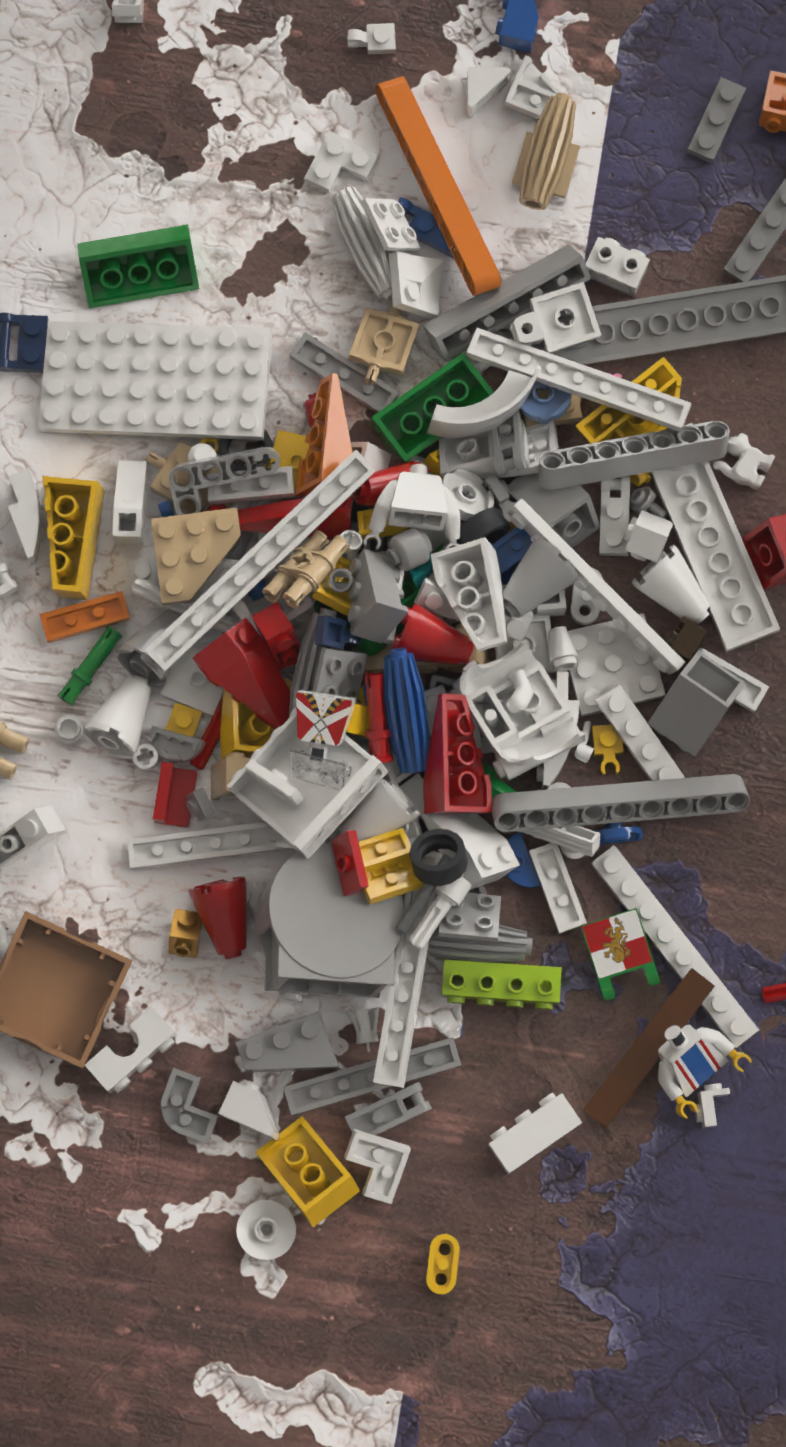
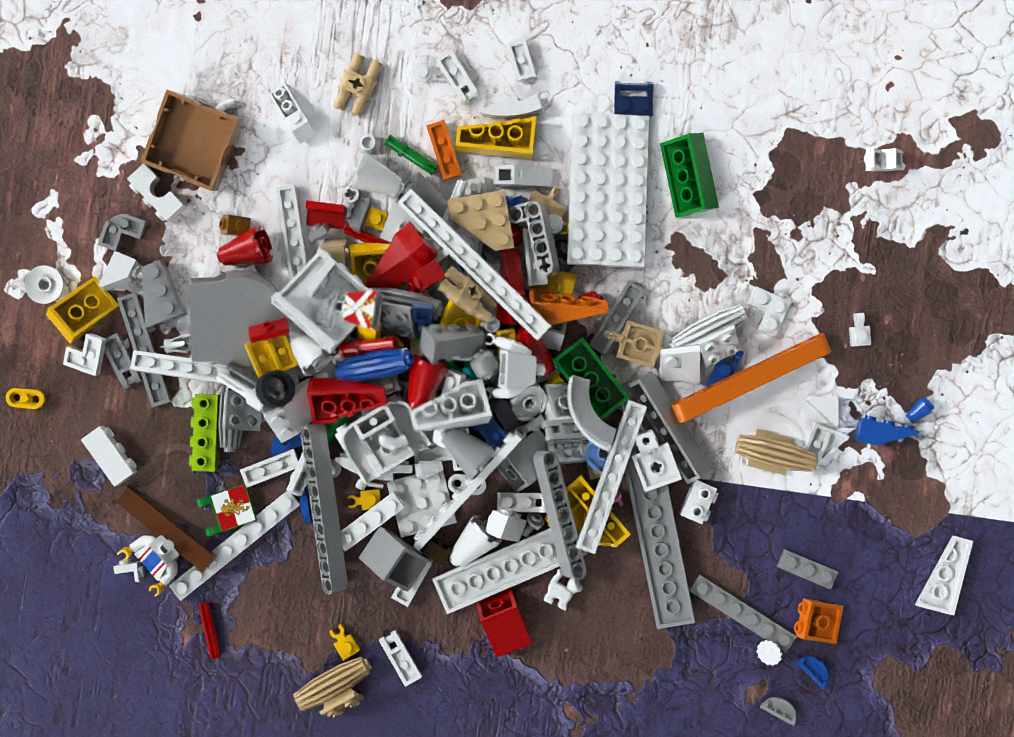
camera: 85 degrees right, 10 degrees up
light grey hinge [329,568,353,592] -> none

